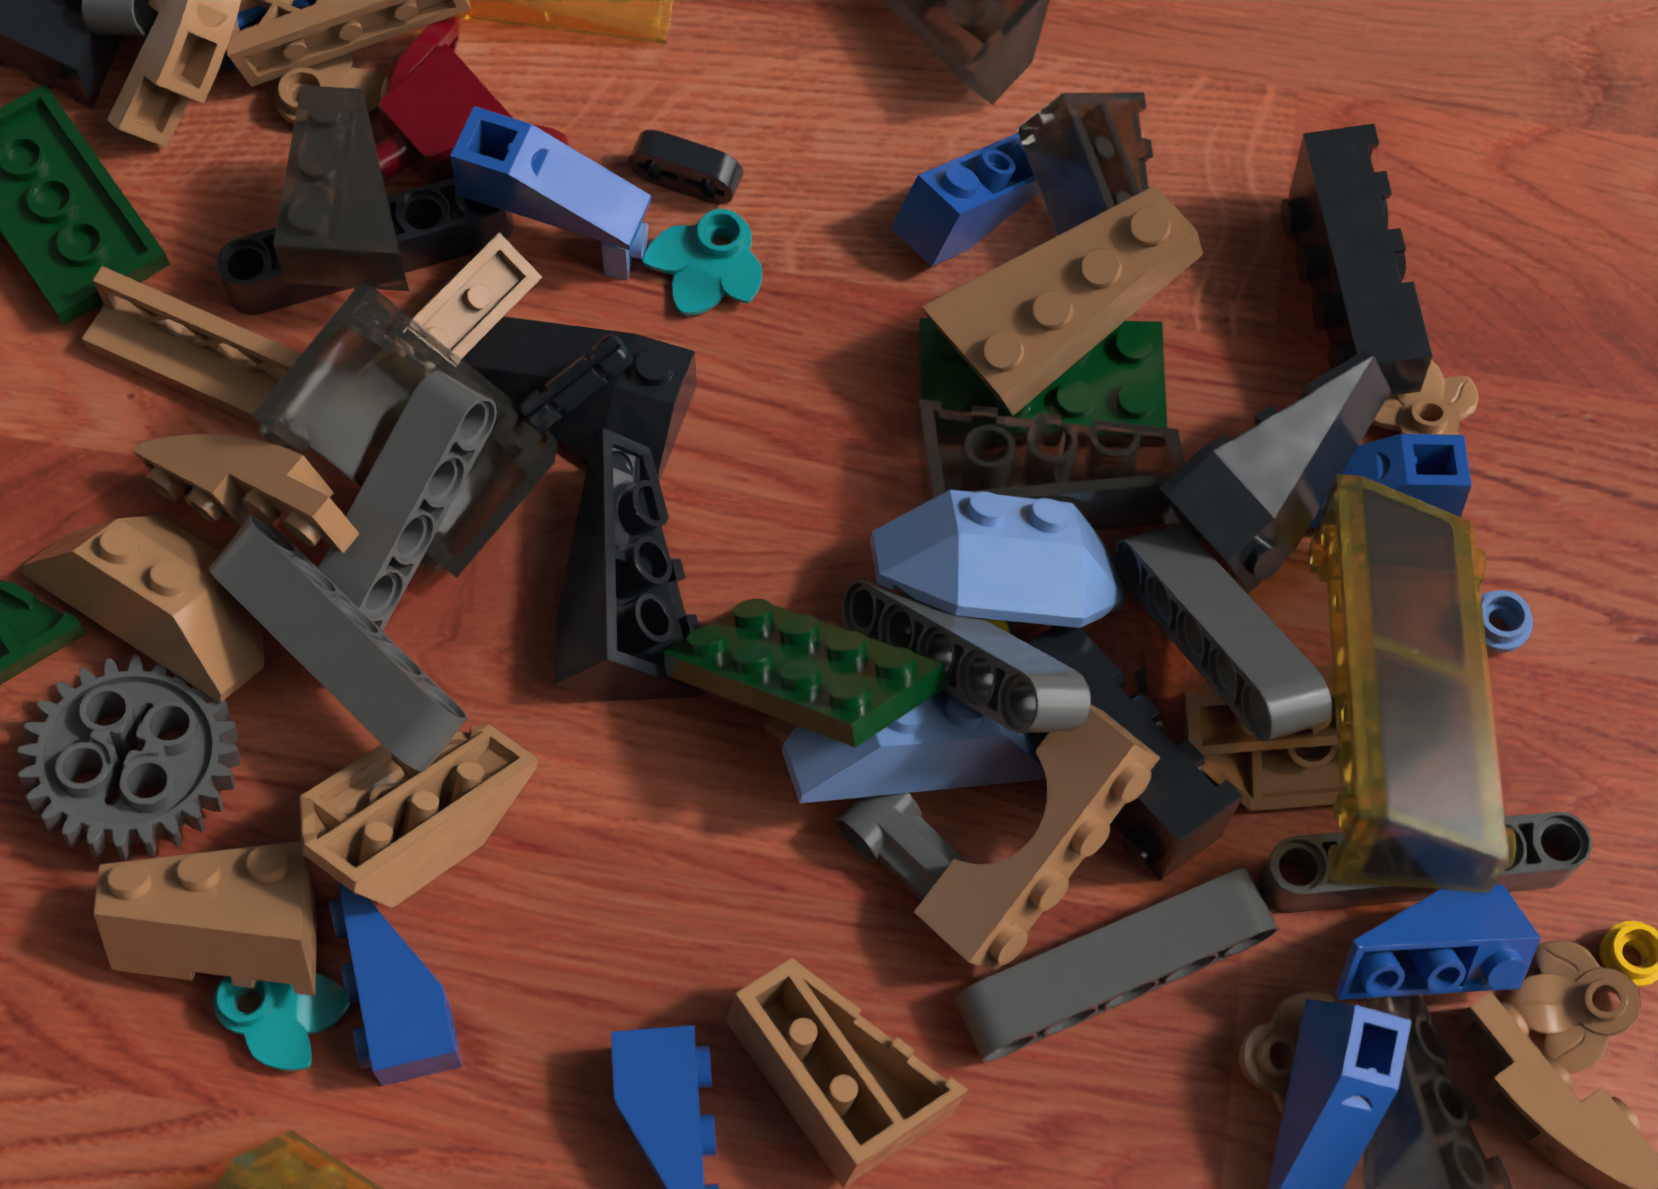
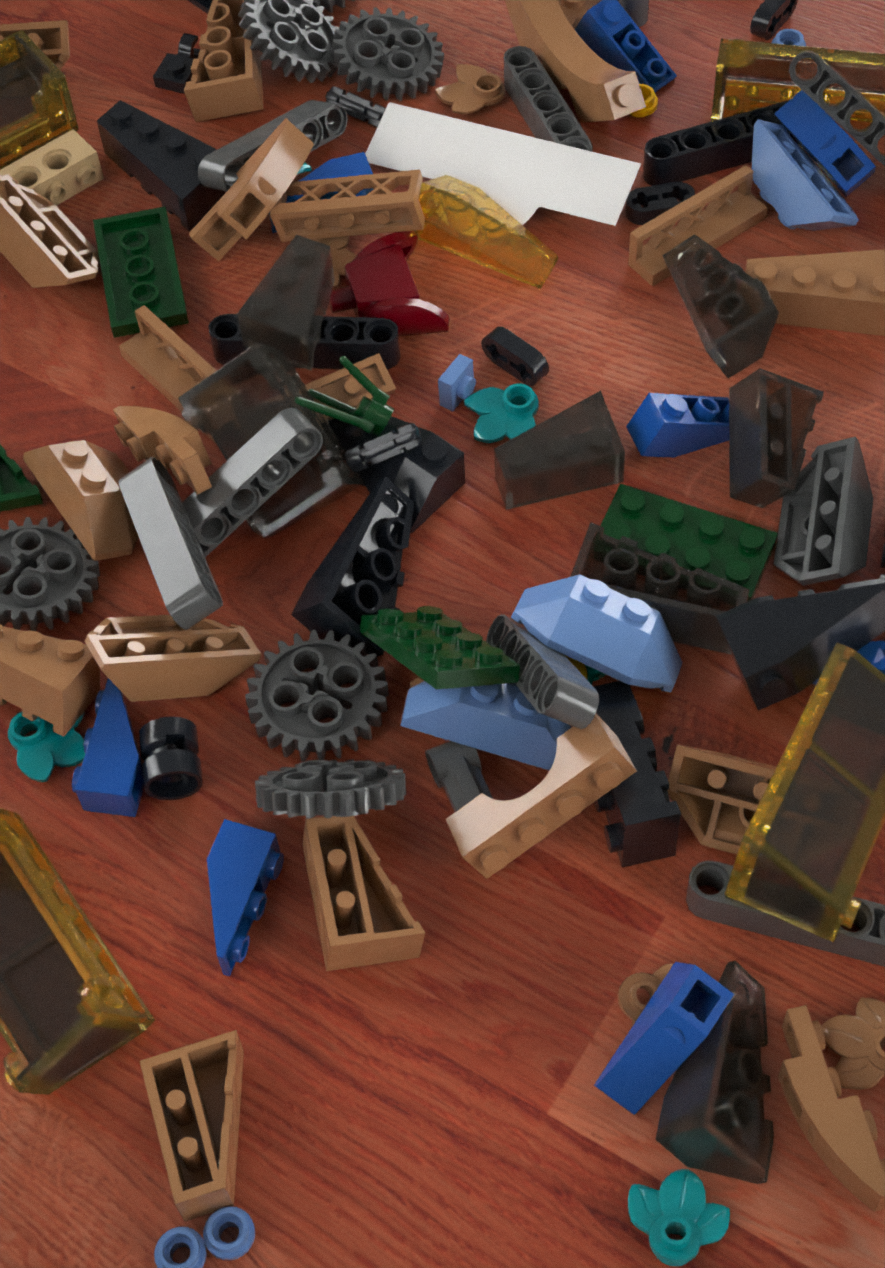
camera: 30 degrees right, 10 degrees down
blue slope [450,106,651,250] -> none
medium nougat wedge [922,186,1203,416] -> none
dark grey beam [954,868,1278,1062] -> none
dark grey beam [1115,524,1332,742] -> none
blue slope [1335,884,1541,1000] -> none
none -> black wheel [139,716,203,800]
none -> dark grey gear [245,630,389,762]
none -> dark grey gear [255,759,406,819]
none -> dark green plant [294,356,394,436]
none -> clear smoke wedge [494,391,625,510]
none -> dark grey wedge [773,436,874,586]

